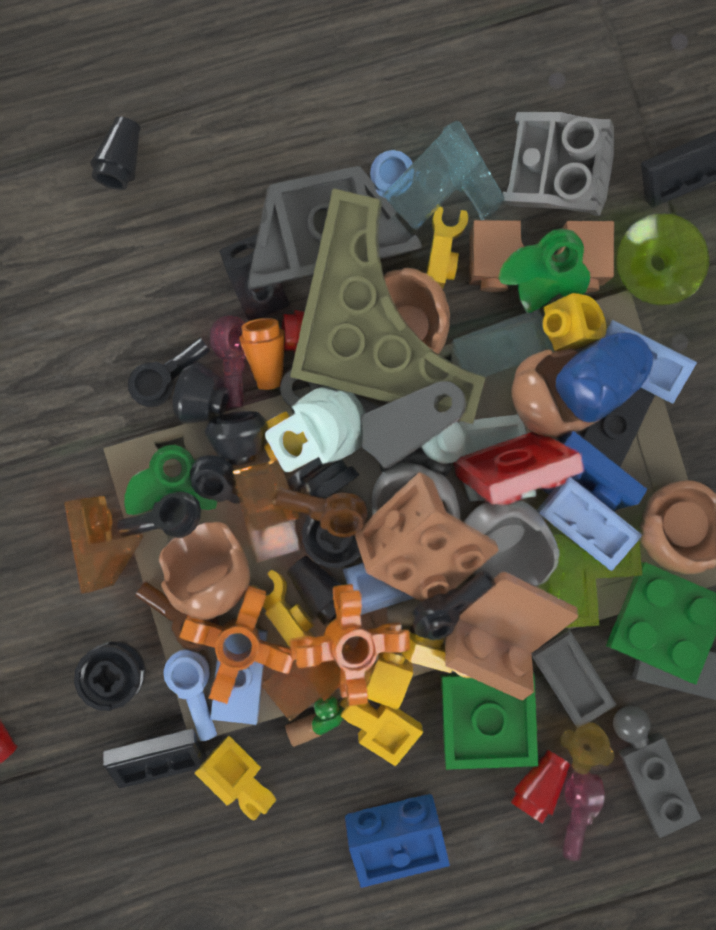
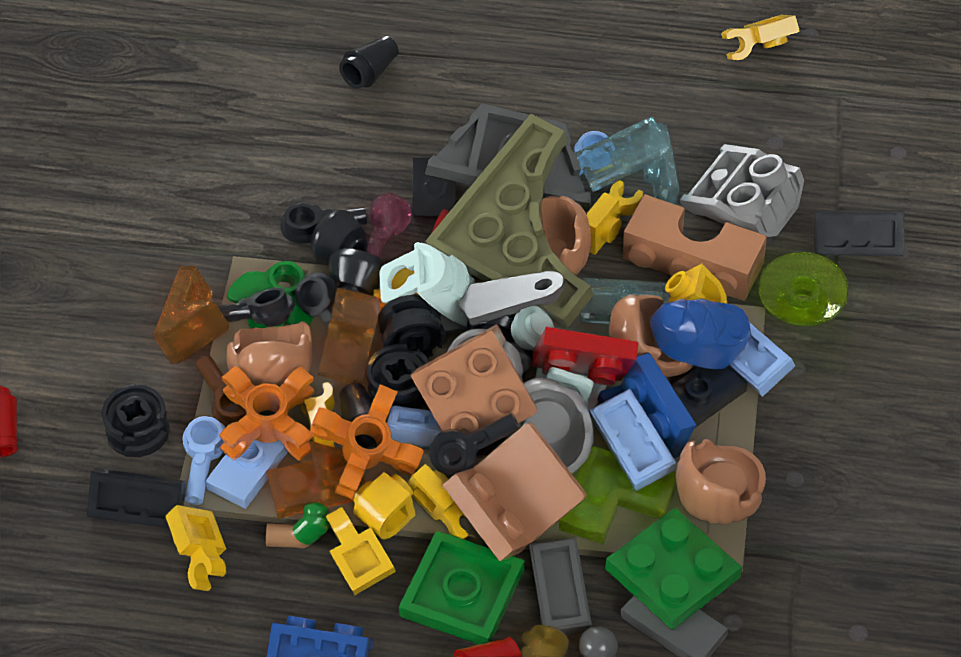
camera: 25 degrees right, 35 degrees down
orange cone [239,318,285,390] -> none
reddish brown plate [272,487,368,537] -> none
green plate [498,229,590,313] -> none

